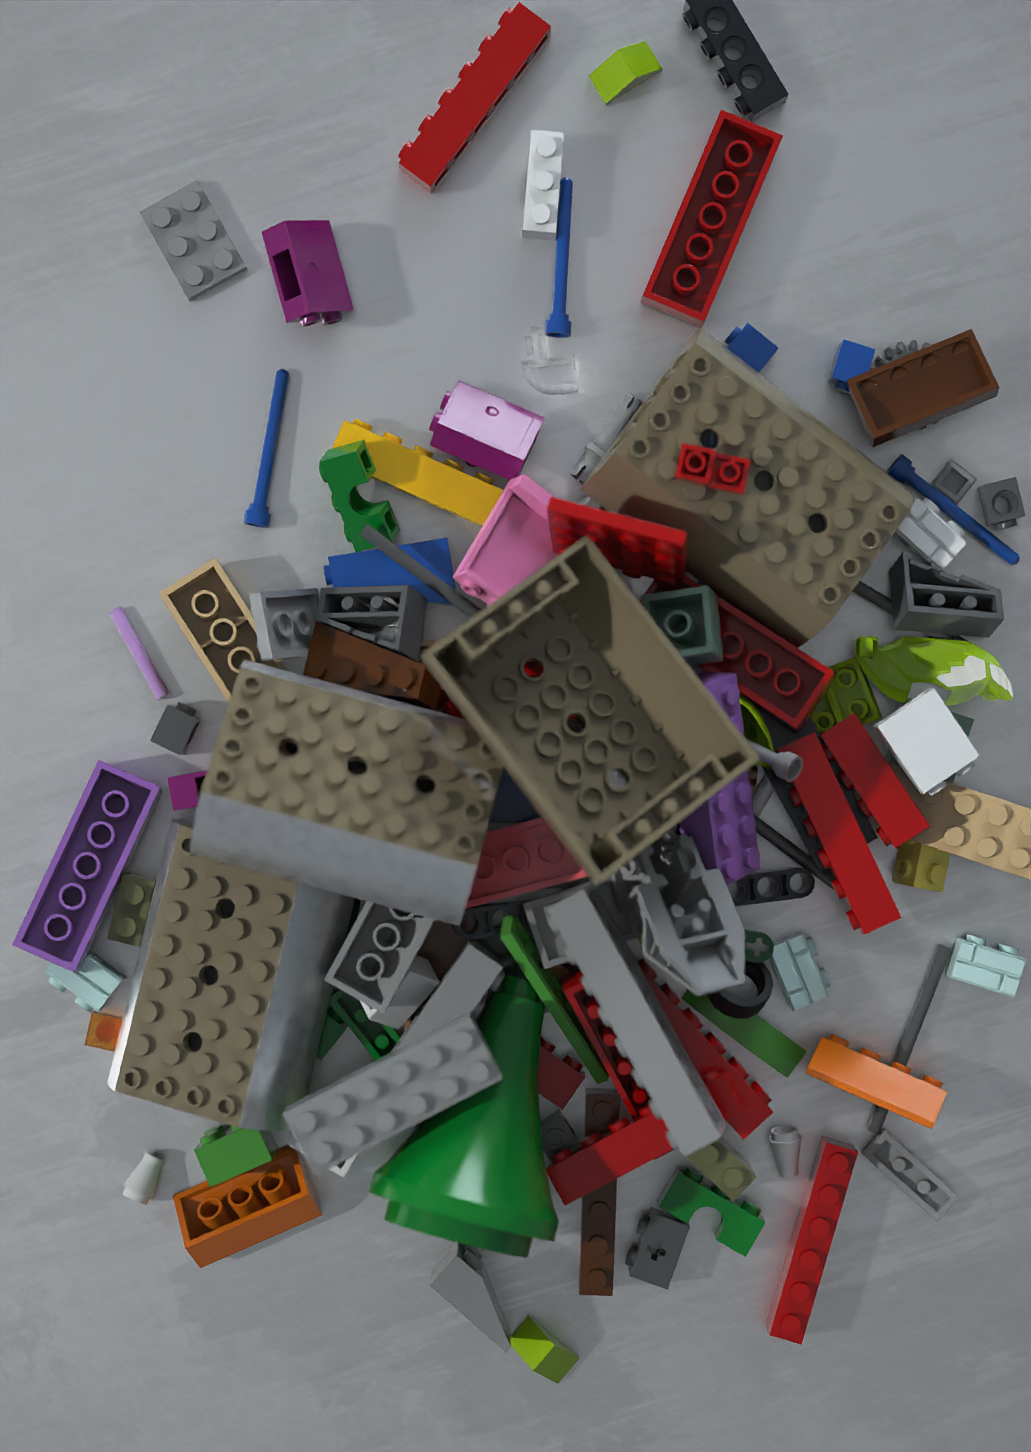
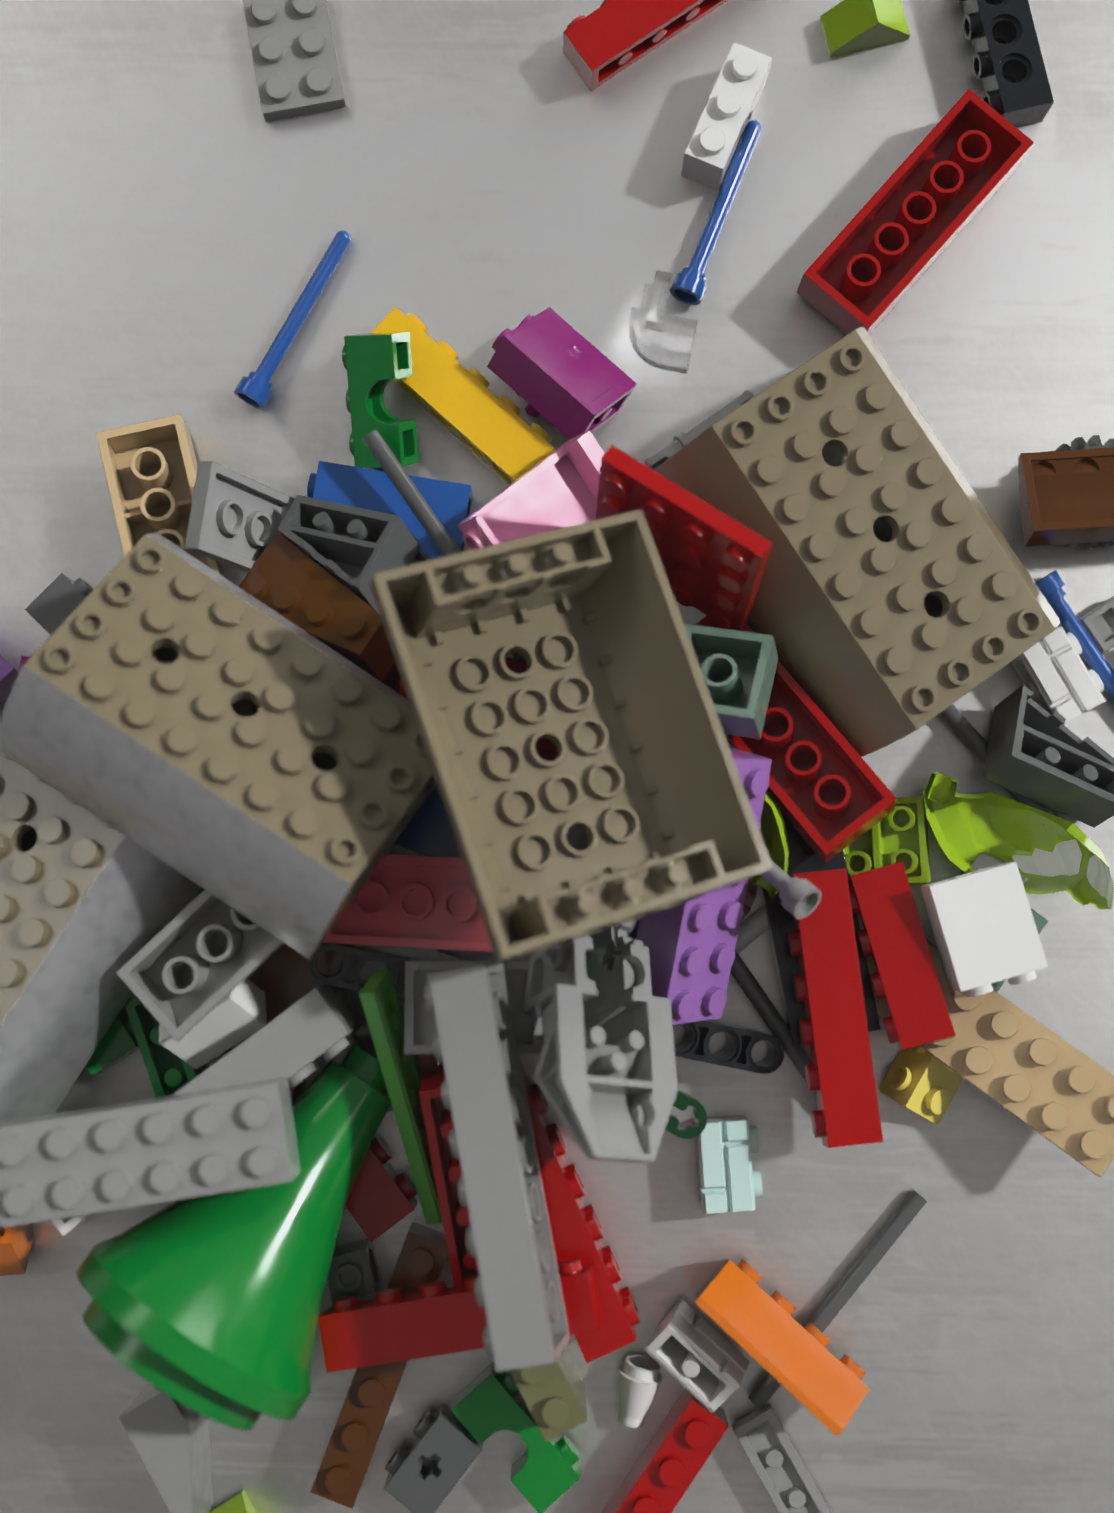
camera: 25 degrees right, 5 degrees down
lavender bar [109,607,169,700] -> none
magenta piece [261,220,354,327] -> none
red slope [675,443,751,496] -> none
bright green slope [681,989,807,1078] -> none
black tyre [707,961,773,1019] -> none
blue brick [724,323,778,372] -> none
blue brick [828,339,875,394] -> none
light aqua brick [946,934,1026,997] -> none
none -> white brick [644,1300,750,1413]

